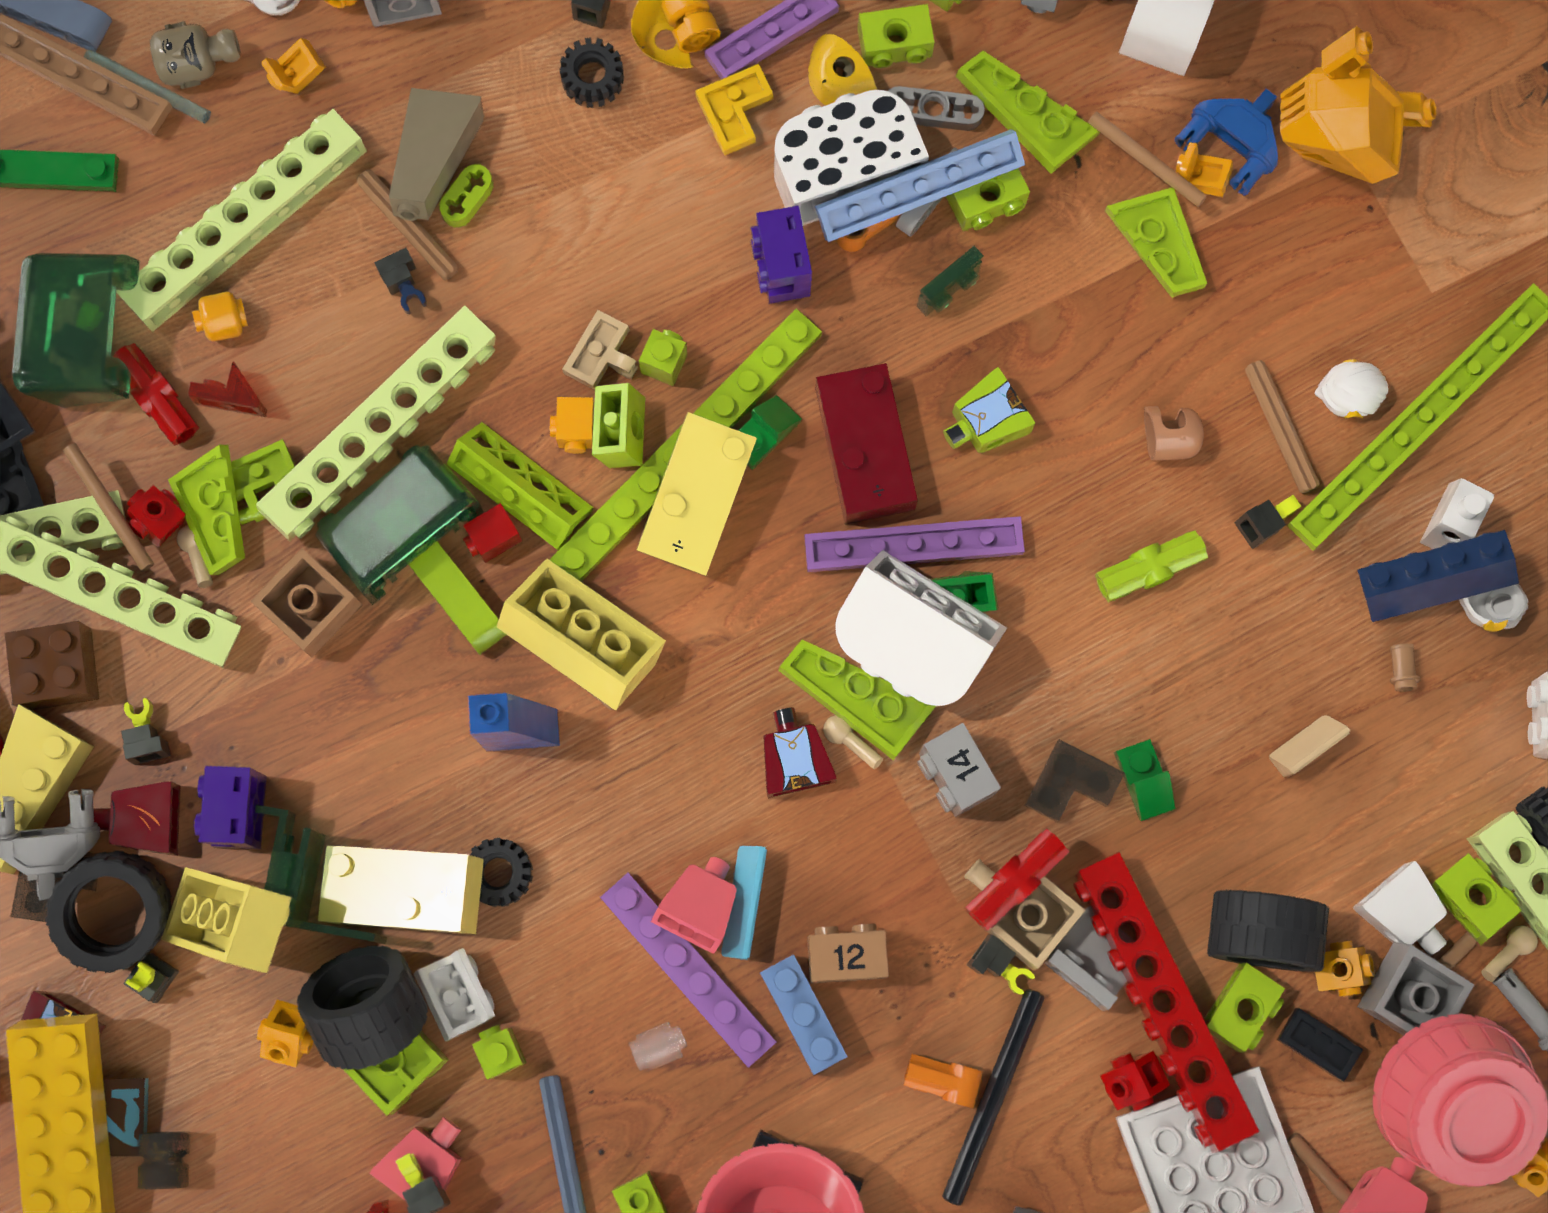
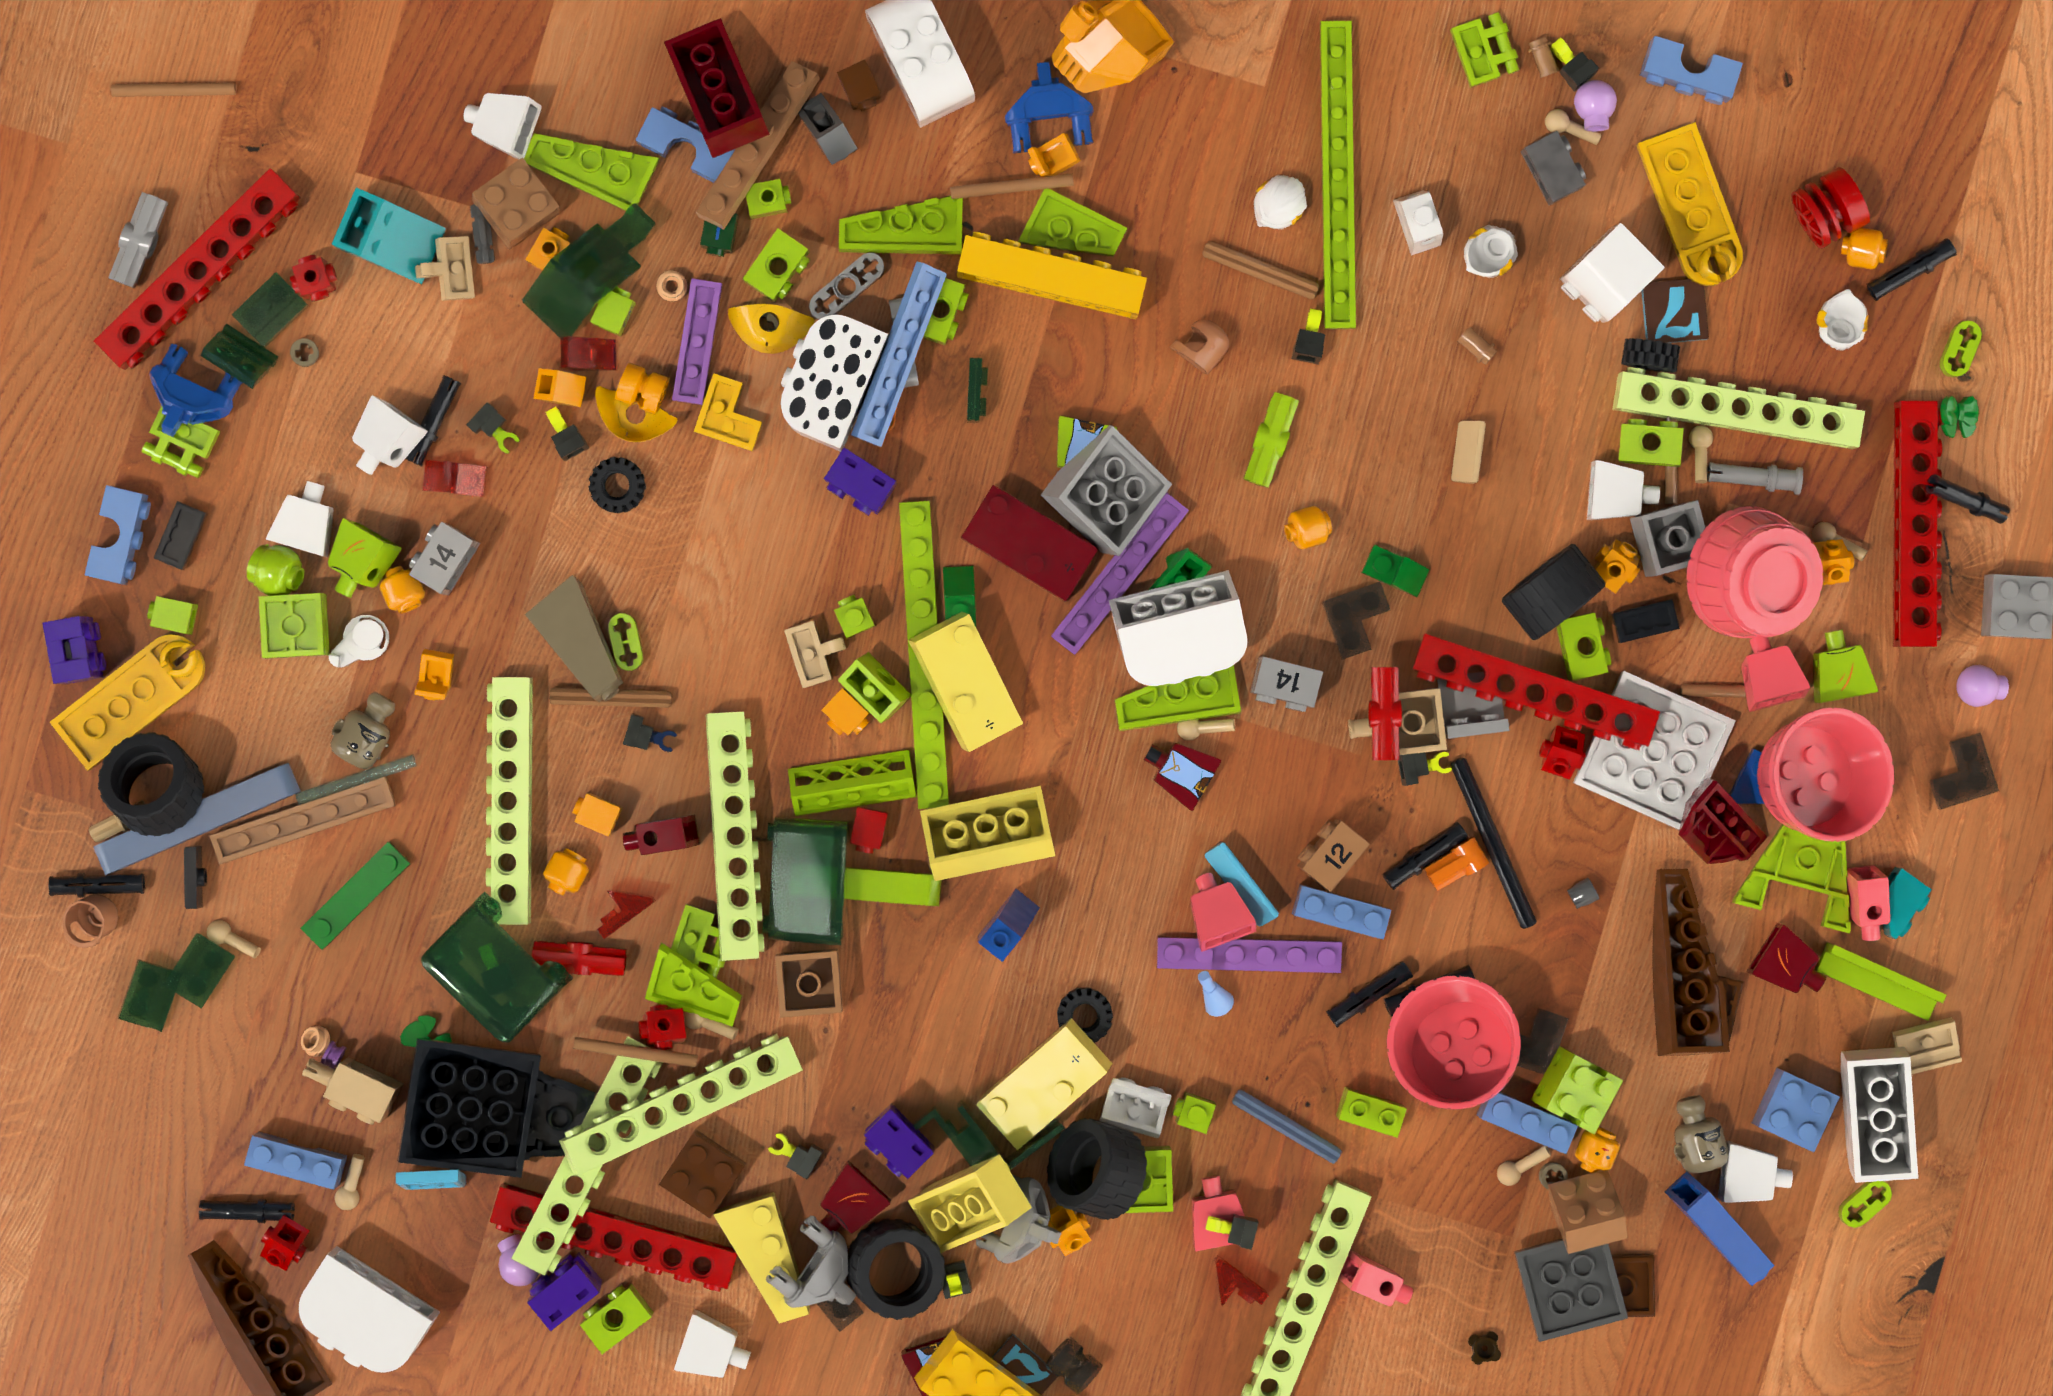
camera: 45 degrees left, 10 degrees up
clear brick [629,1021,688,1071] -> none
dark blue brick [1357,530,1519,622] -> none
none -> light orange brick [572,793,623,836]
none -> dark red torso [623,814,700,855]
none -> yellow brick [957,232,1147,320]
none -> light grey connector [976,1174,1061,1263]
none -> light grey slope [1041,425,1172,556]
none -> light blue cone [1198,971,1234,1017]
none -> light orange head [1284,506,1332,549]
none -> black pin [1326,961,1413,1028]
none -> black pin [1382,822,1469,890]

